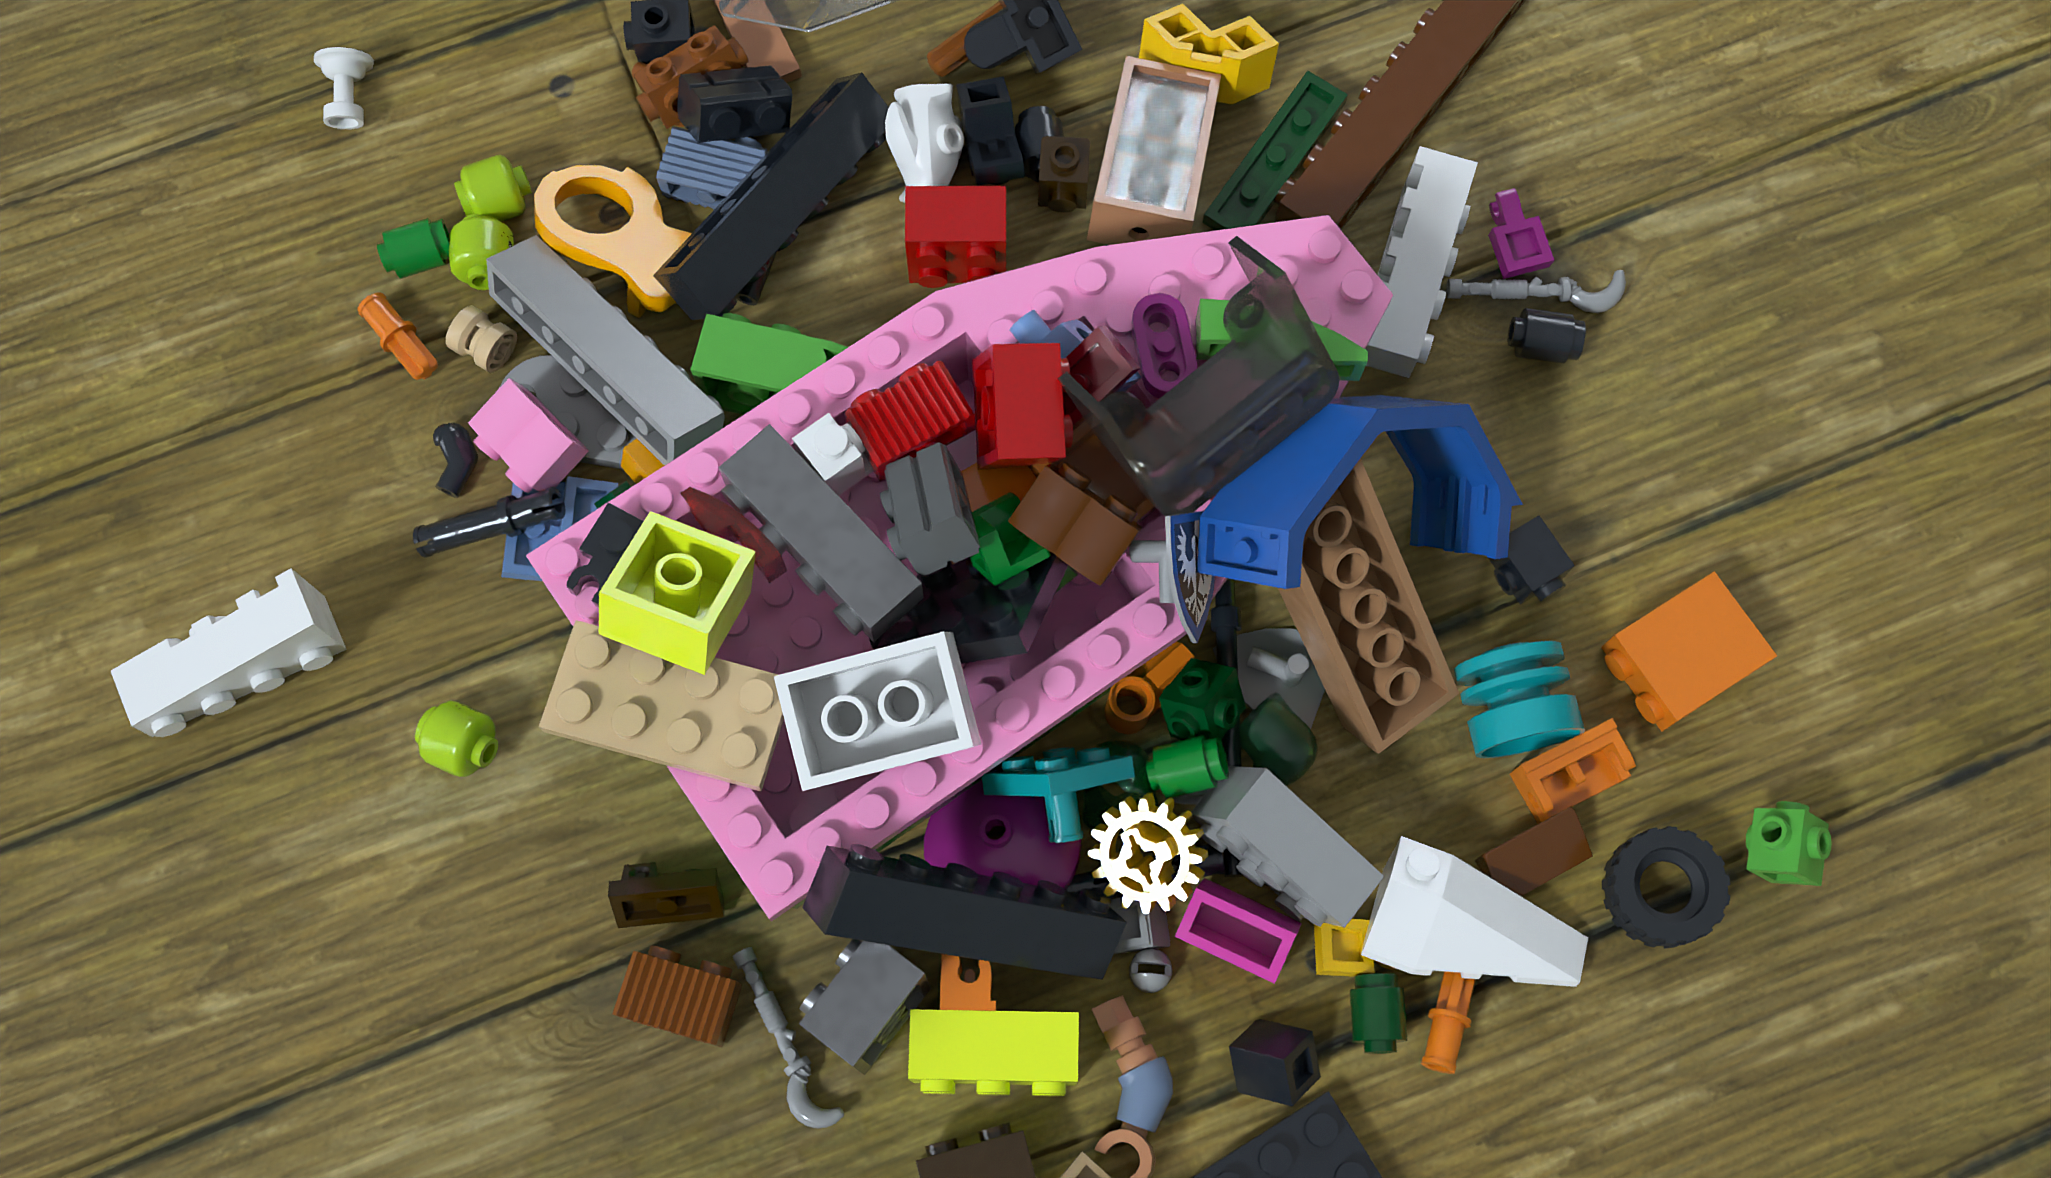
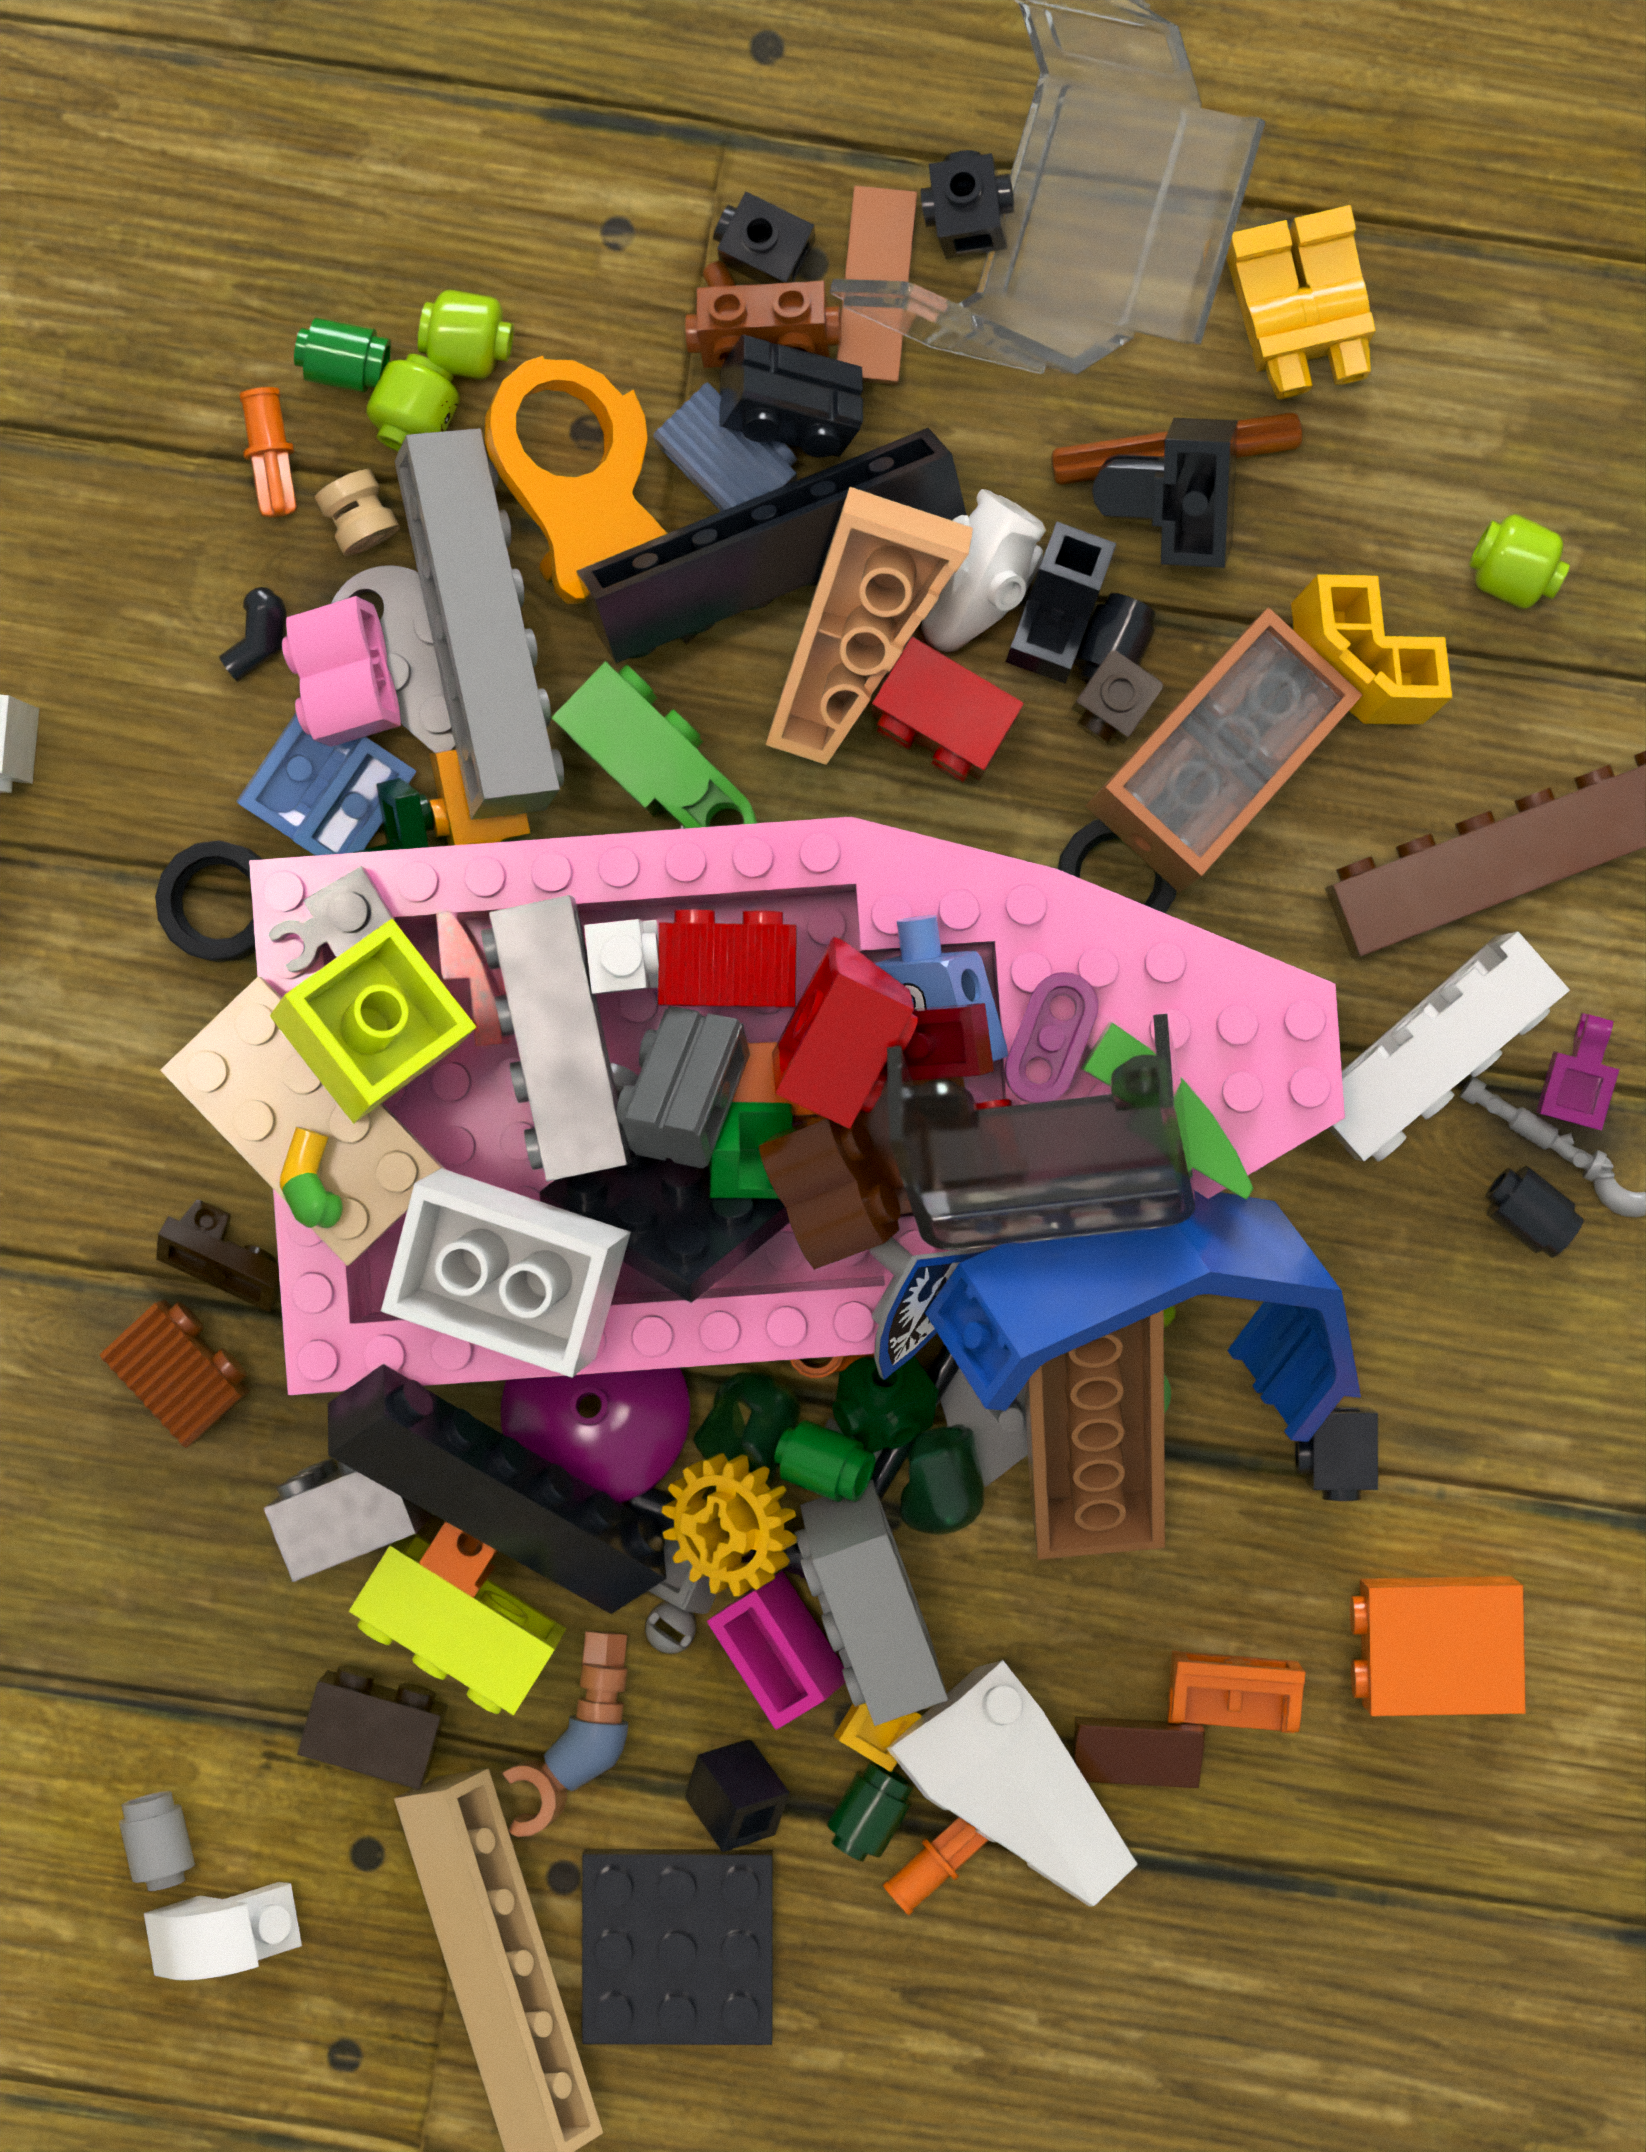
camera: 30 degrees right, 15 degrees up
white piece [314,47,374,129] -> none
black pin [413,487,566,558] -> none
lime head [415,701,498,777] -> none
light grey piece [733,947,844,1129] -> none
teal plate [982,747,1135,843] -> none
dark green plate [1202,70,1348,231] -> none
teal wheel [1453,641,1585,758] -> none
black tyre [1602,826,1731,948] -> none
bright green brick [1746,801,1832,886] -> none
none -> black tyre [155,840,262,962]
none -> arm [279,1127,343,1229]
none -> light nougat wedge [766,487,973,765]

